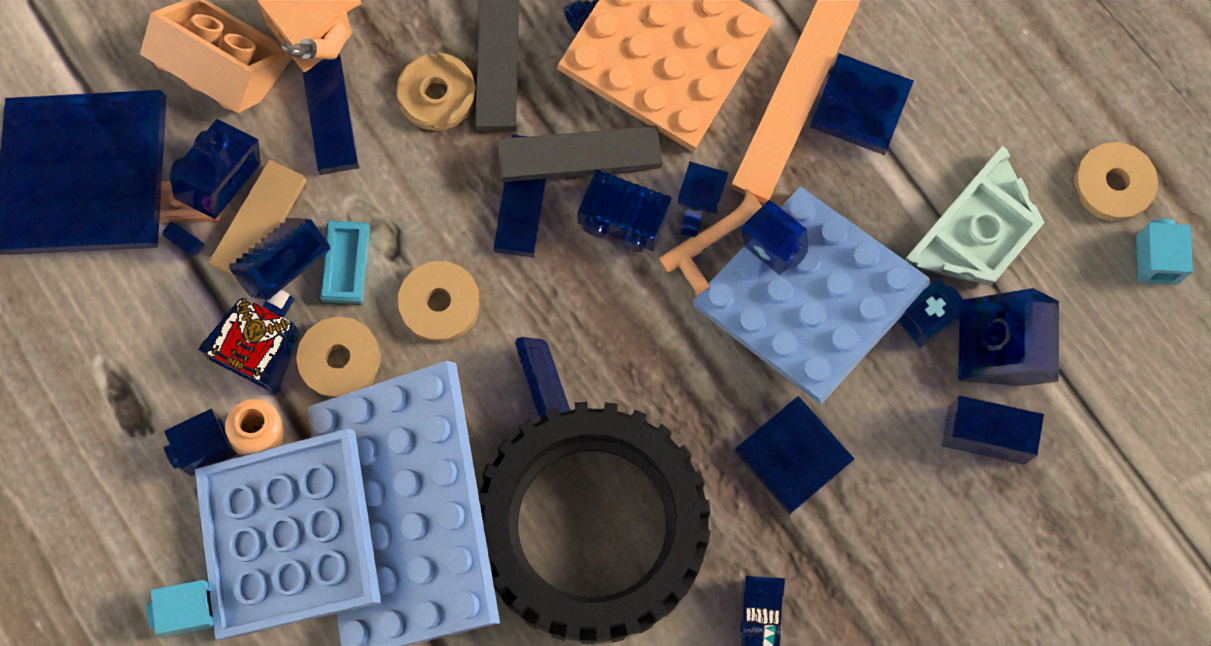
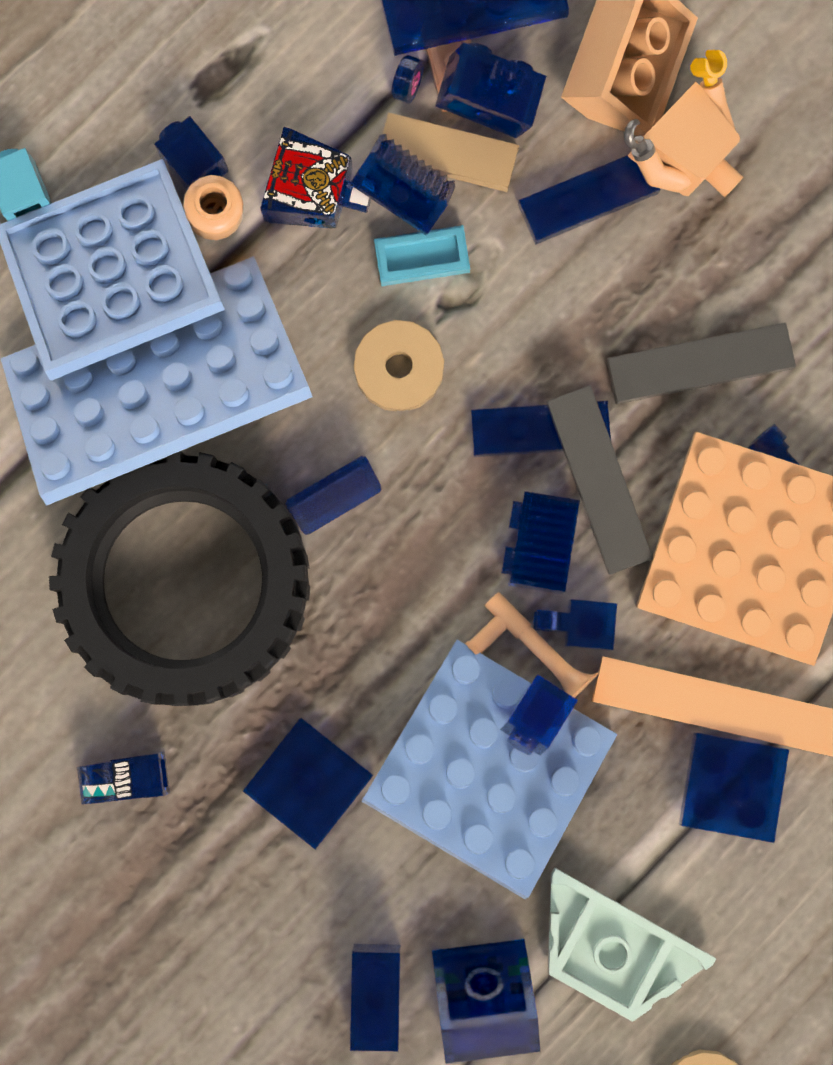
camera: 80 degrees right, 10 degrees up
tan tile [296,316,381,399] -> none
tan tile [397,53,476,131] -> none
clear blue brick [897,278,966,349] -> none

